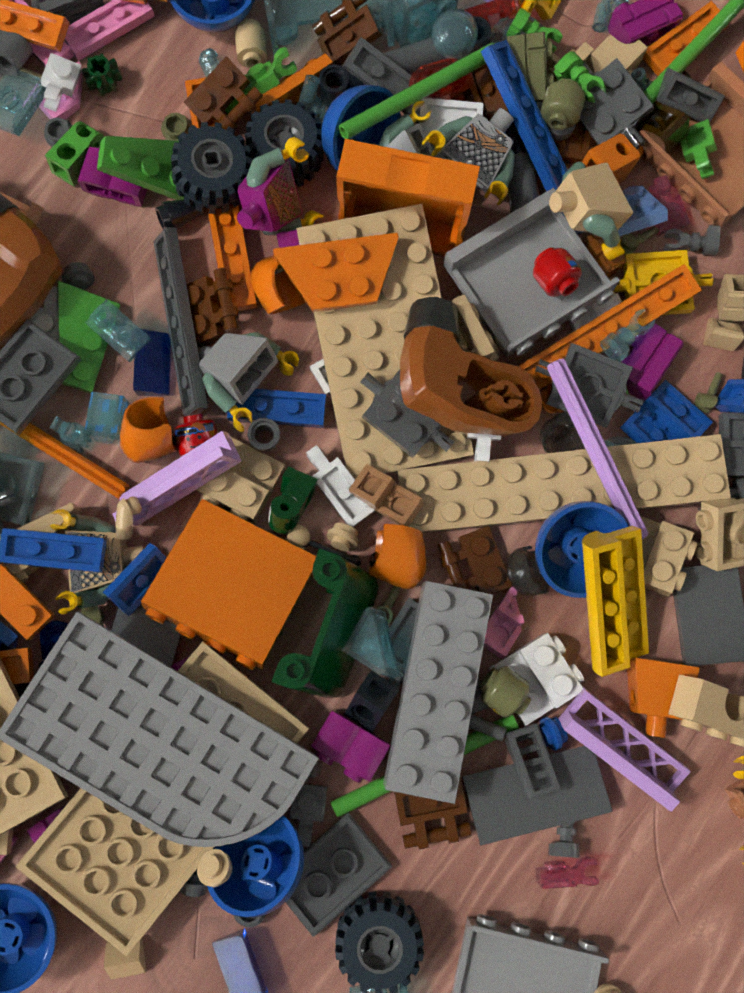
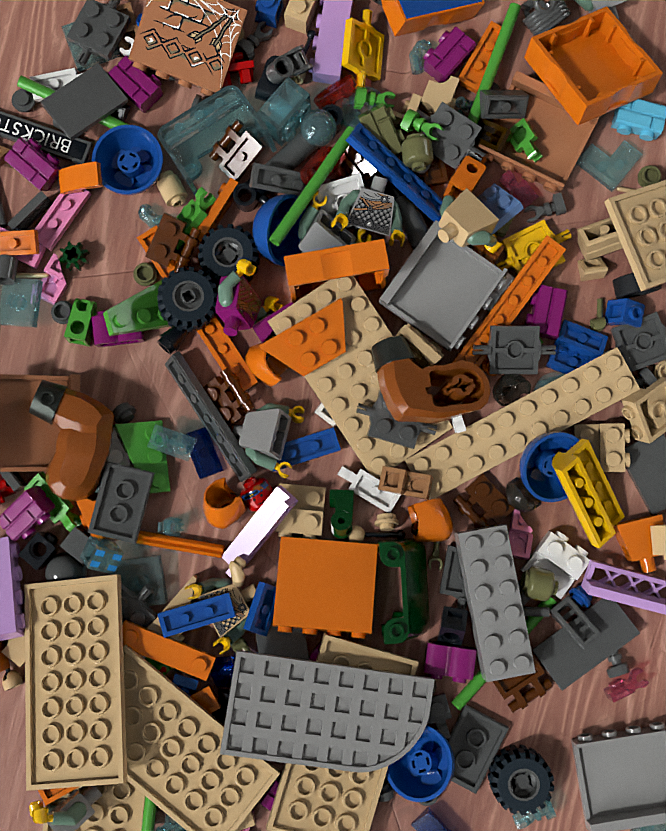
camera: 15 degrees left, 5 degrees up
white plate [41,53,82,112] -> none
clear light blue brick [85,392,130,444] -> none
tan plate [197,849,232,887] -> none
dark grey piece [247,418,280,452] -> none
clear light blue arm [299,75,326,122] -> none
clear light blue slope [342,607,399,678] -> none
red head [532,247,582,297] -> none
lavender axle [547,358,648,539] -> none
clear light blue piece [600,309,655,362] -> none

